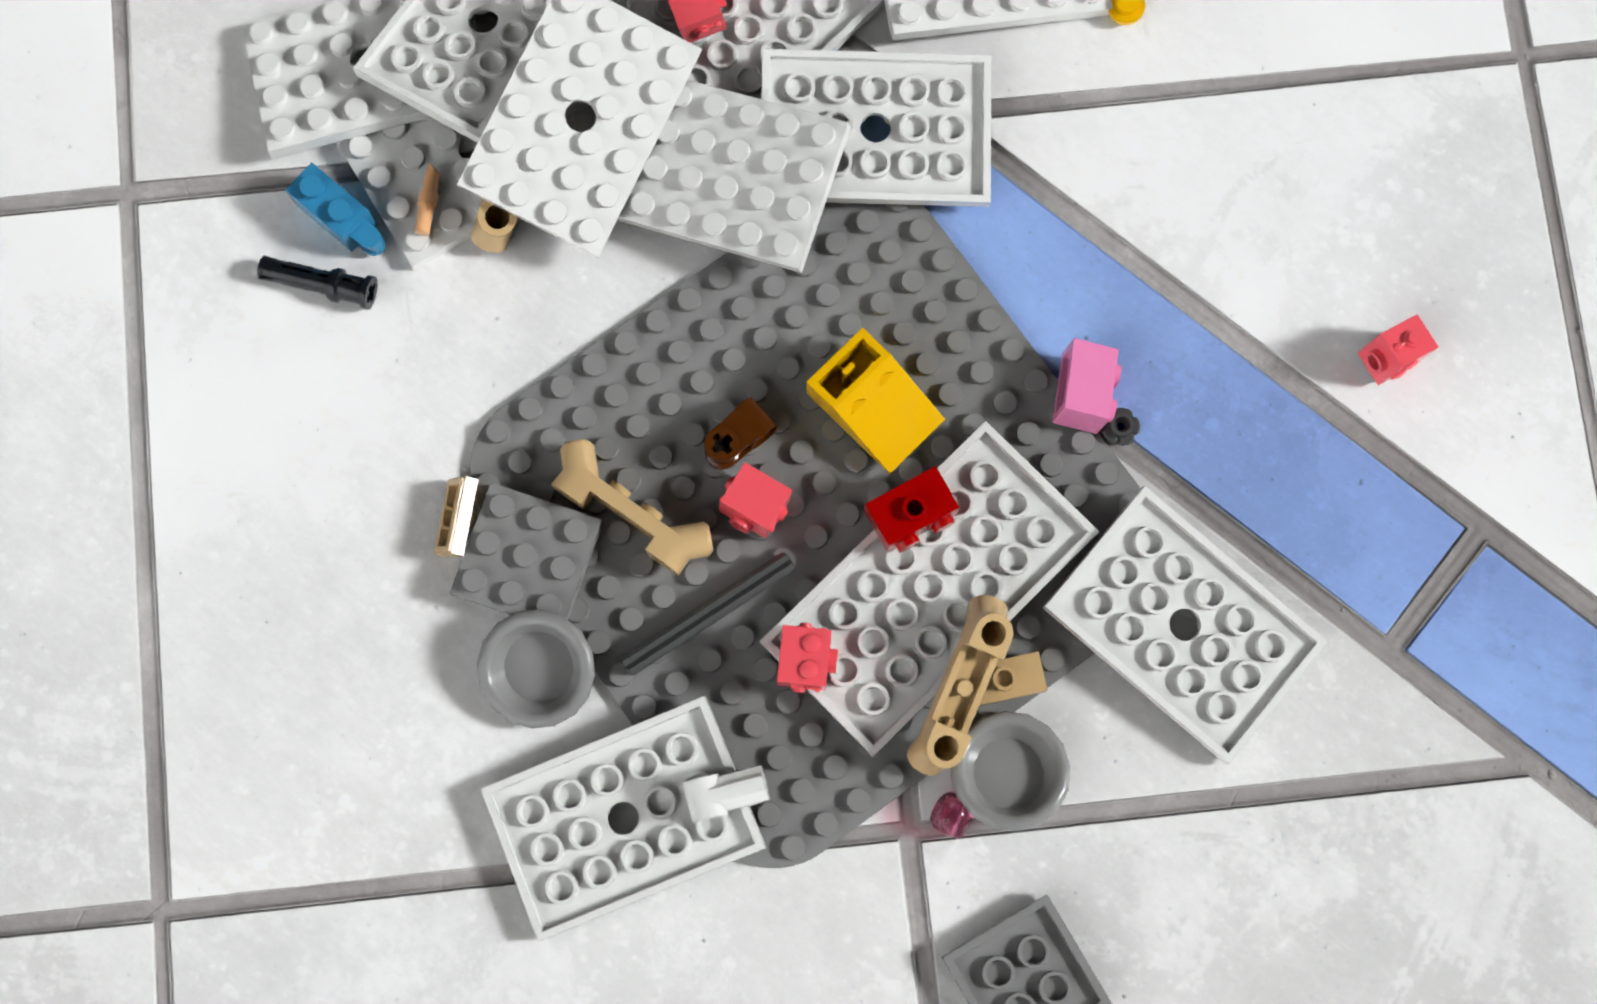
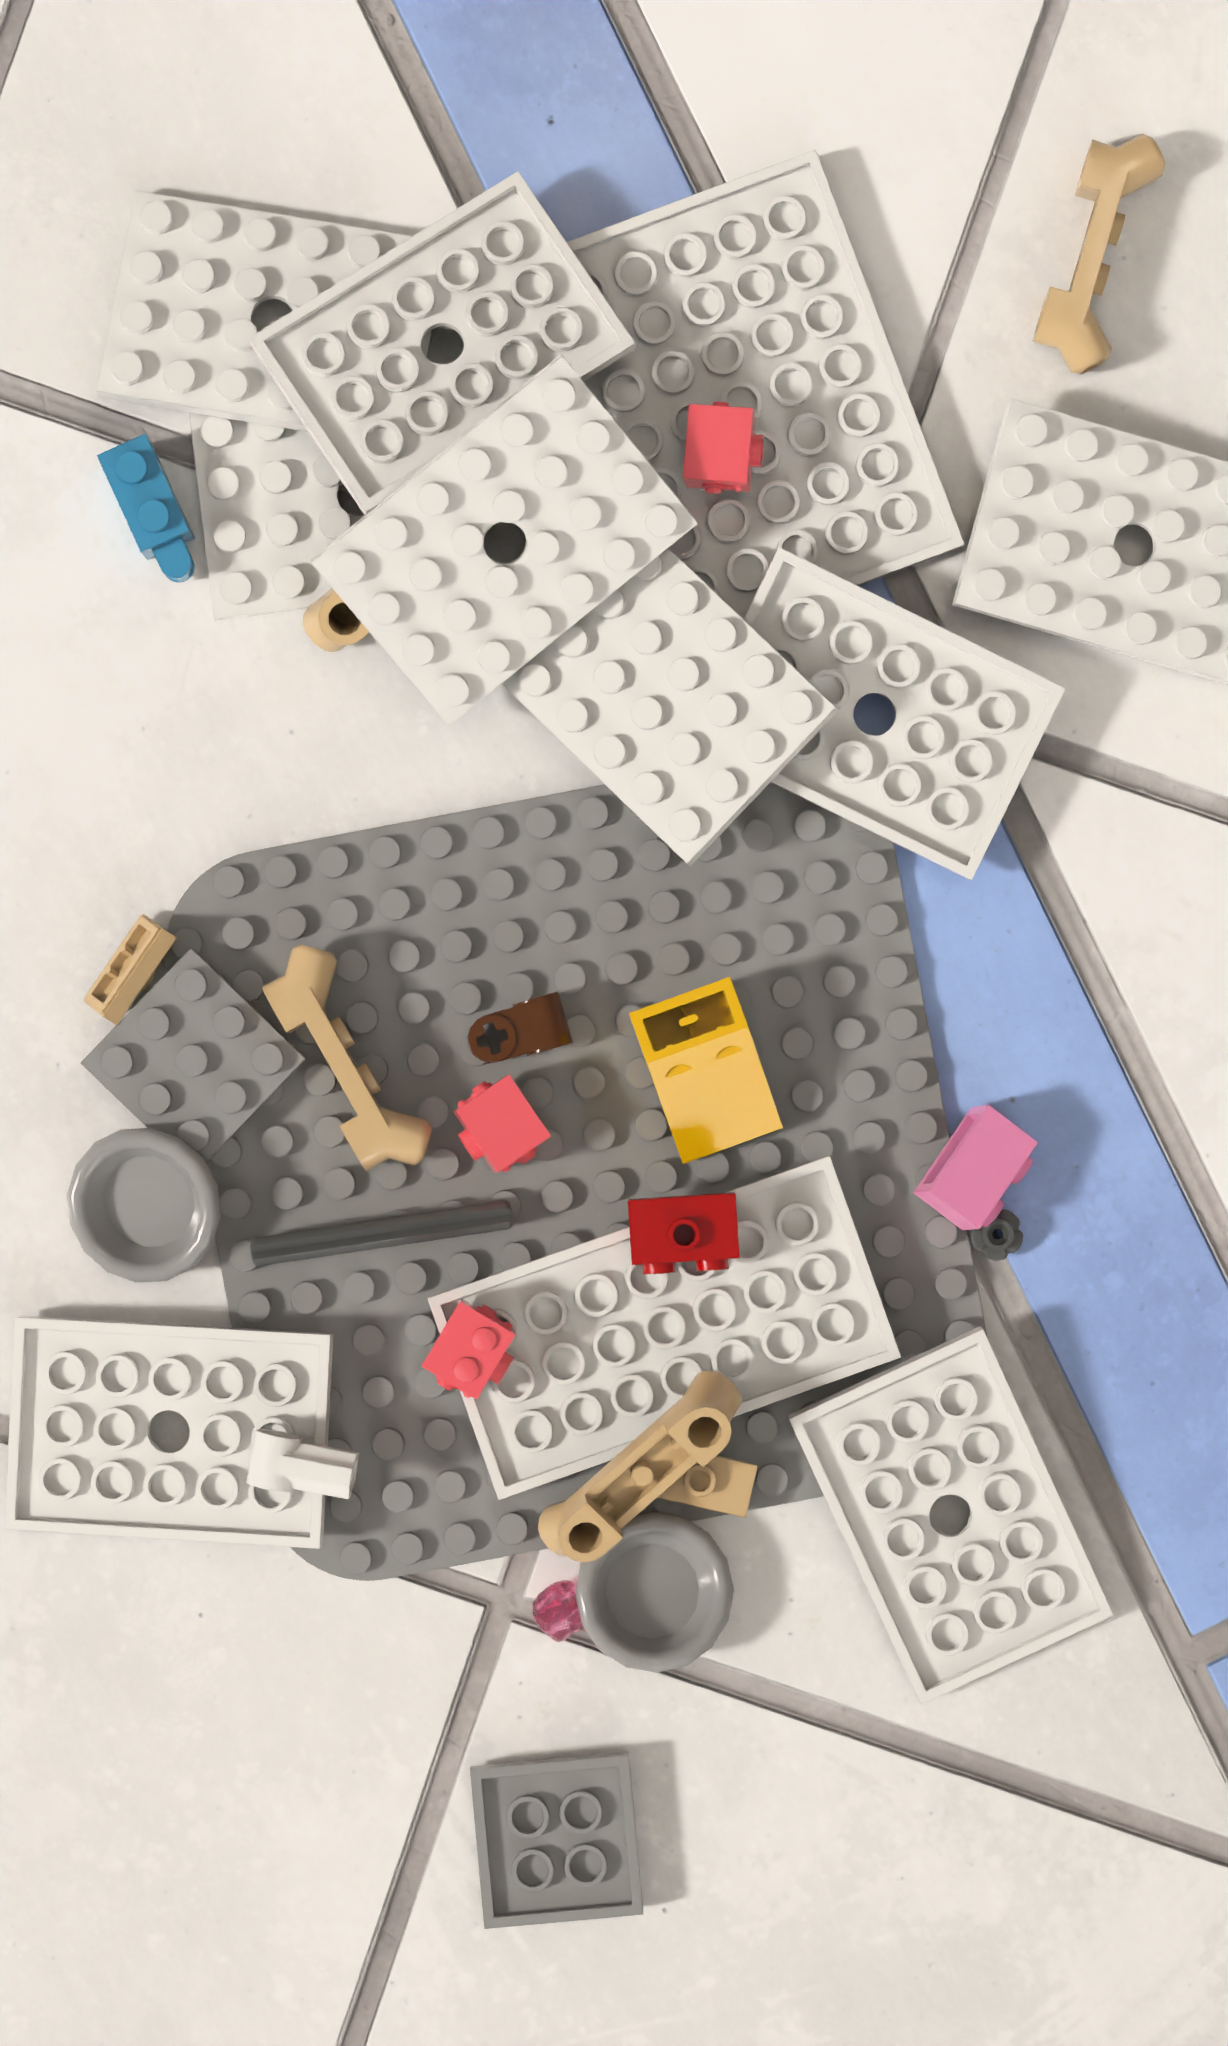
camera: 25 degrees right, 10 degrees up
black pin [257,255,378,310] -> none
light nougat piece [414,163,440,236] -> none

